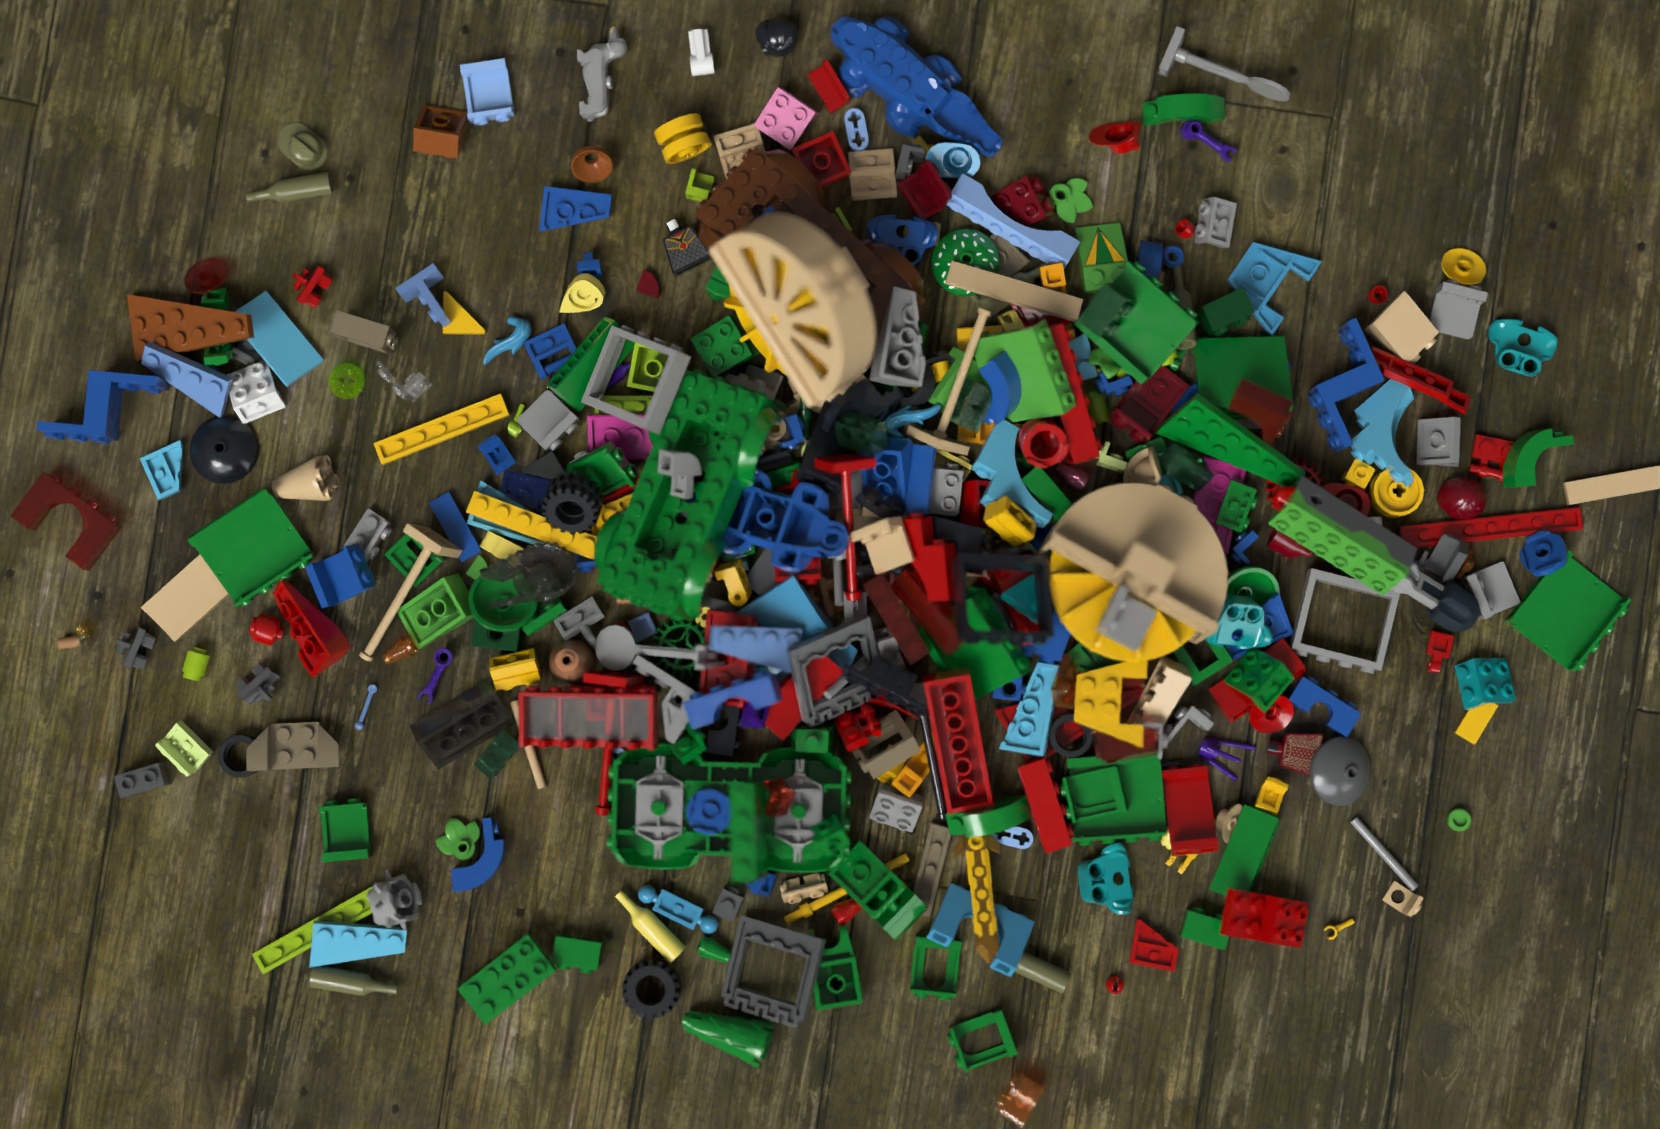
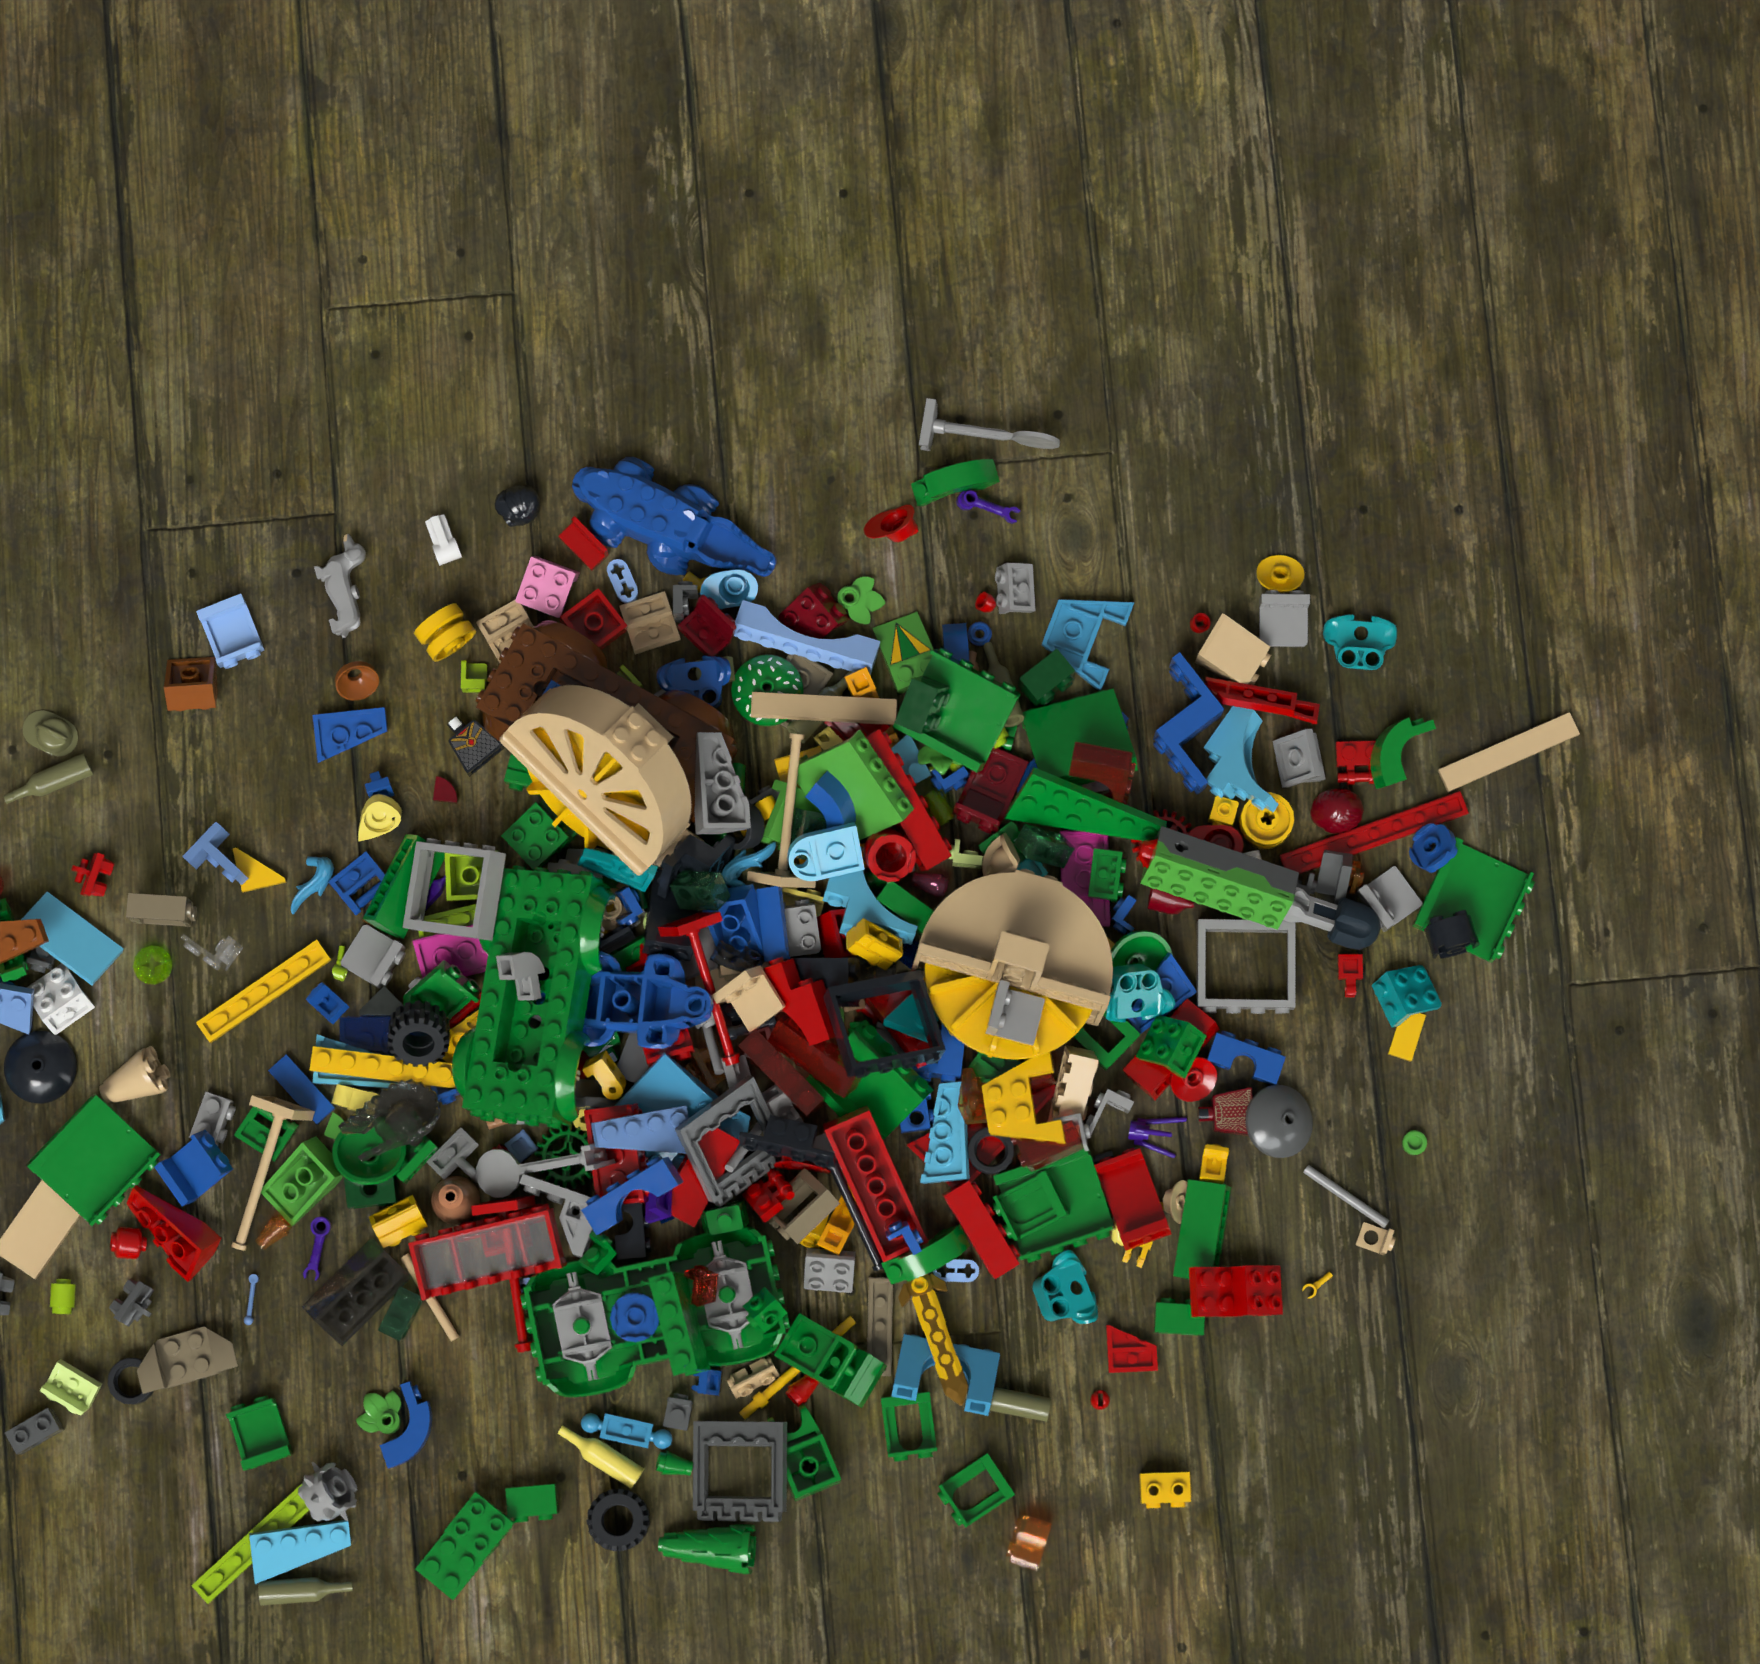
camera: 15 degrees left, 5 degrees down
none -> teal wing [577,848,658,892]
none -> medium azure tile [787,822,865,881]
none -> blue bracket [885,1220,923,1255]
none -> yellow brick [1139,1472,1191,1508]
none -> black brick [1424,910,1479,959]

